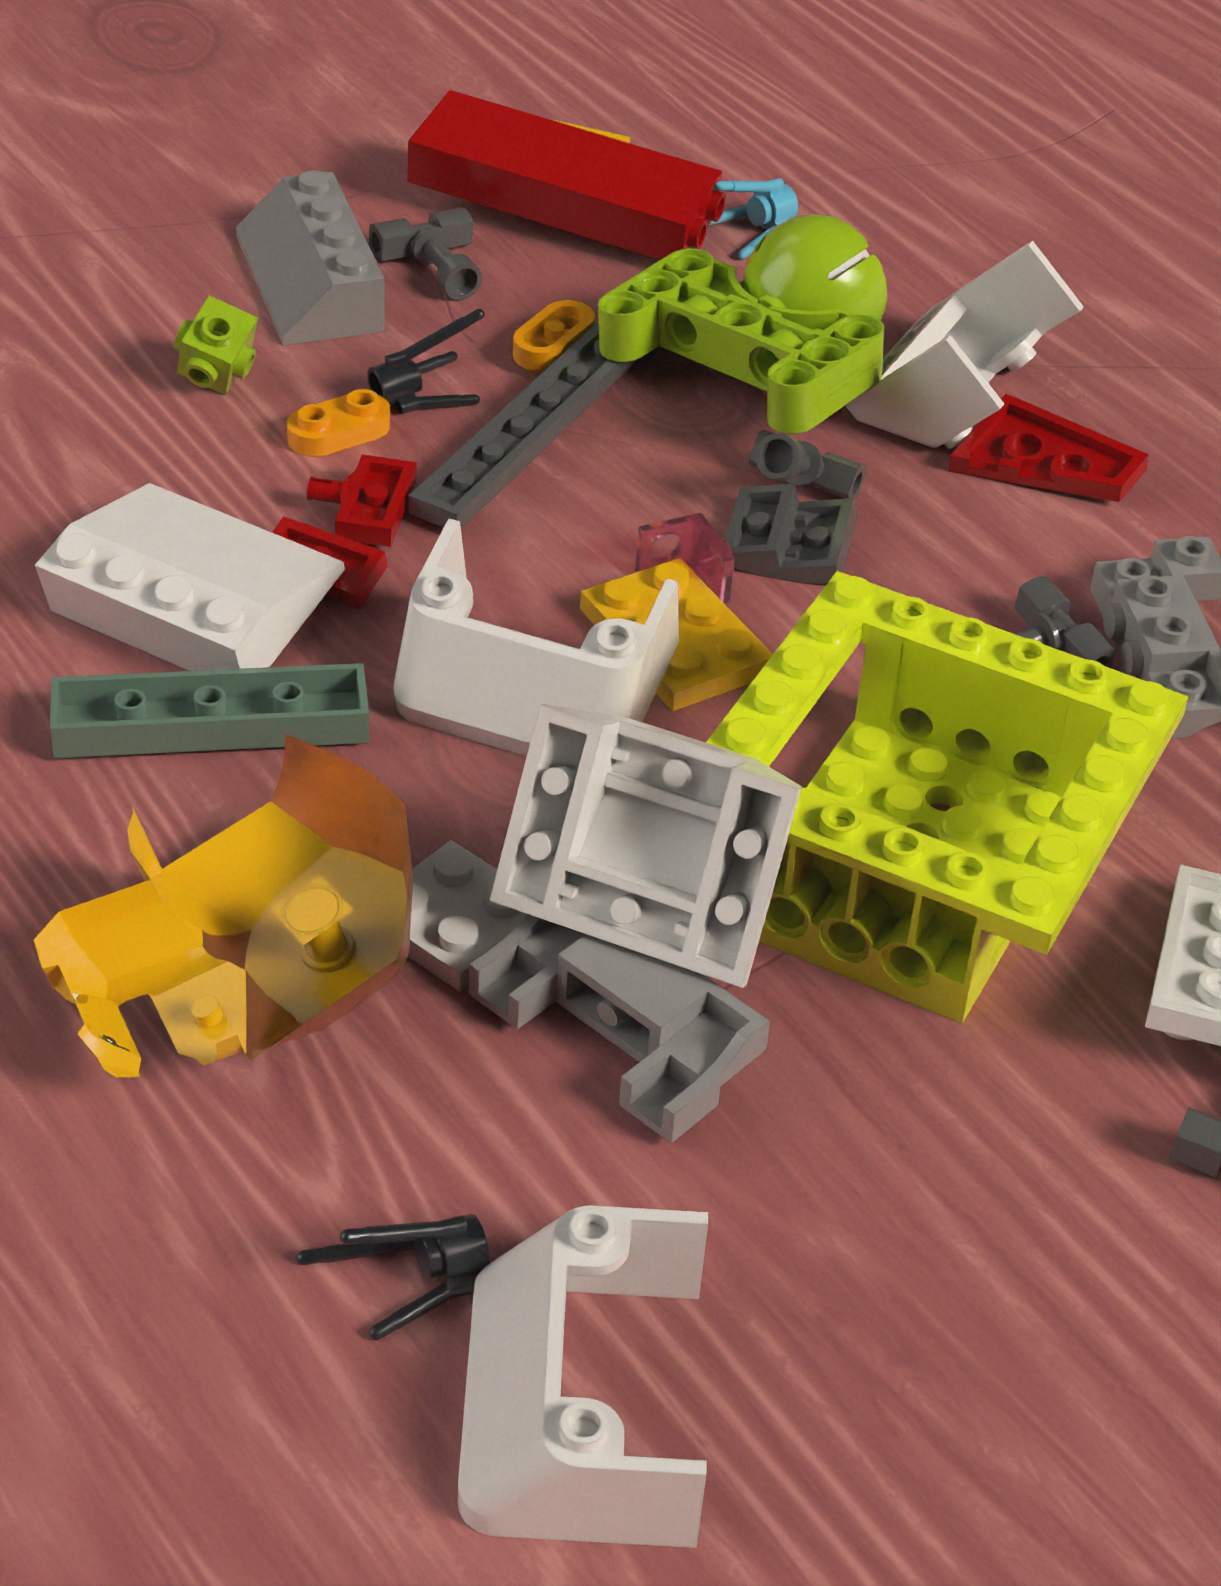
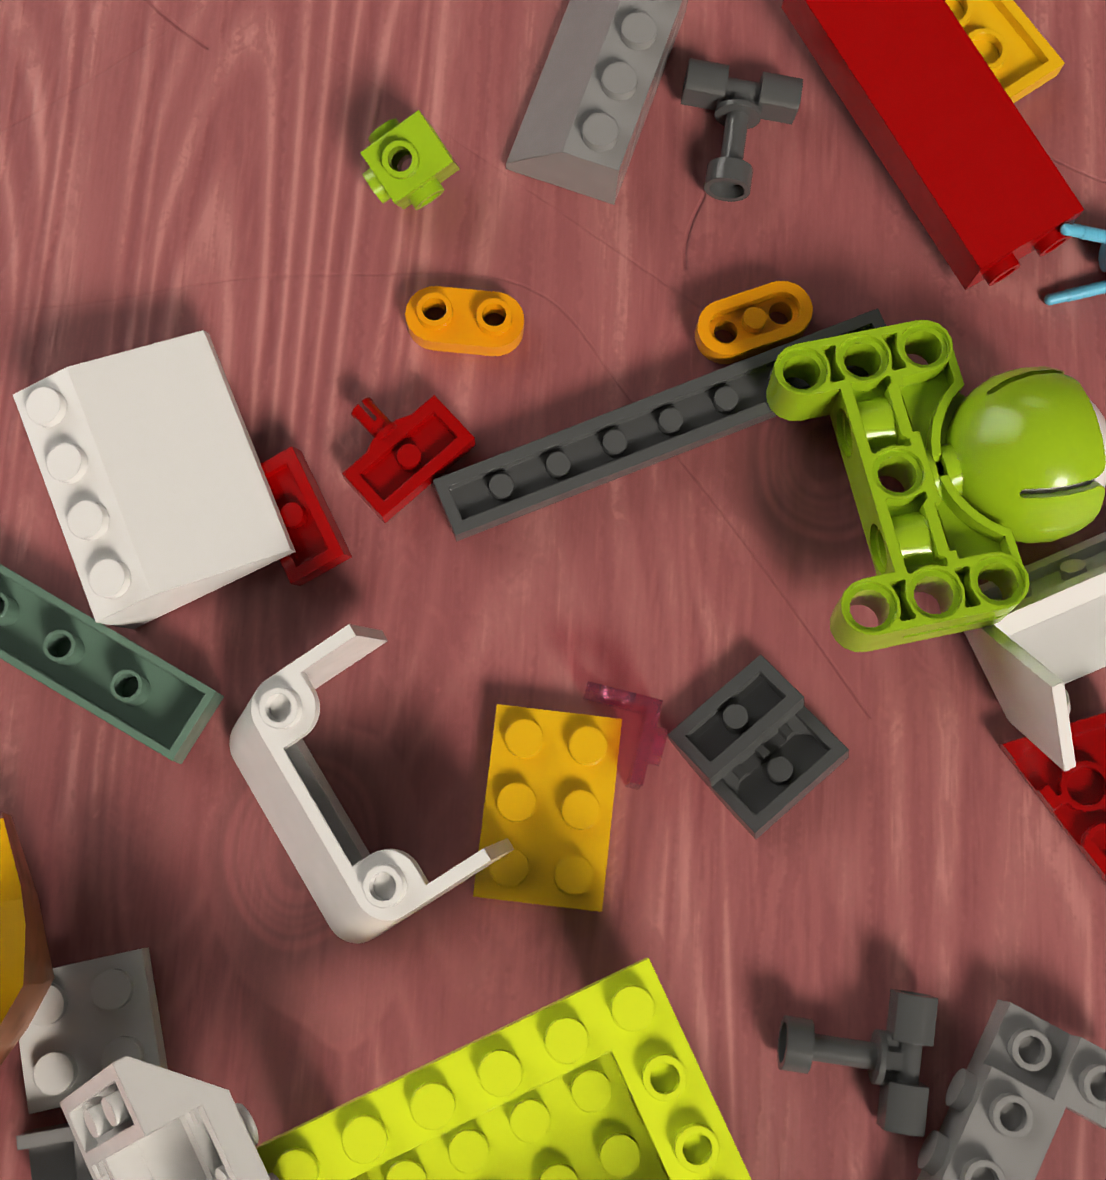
camera: 35 degrees right, 35 degrees up
black plant [367,309,485,414] -> none
dark grey bar [749,429,866,500] -> none

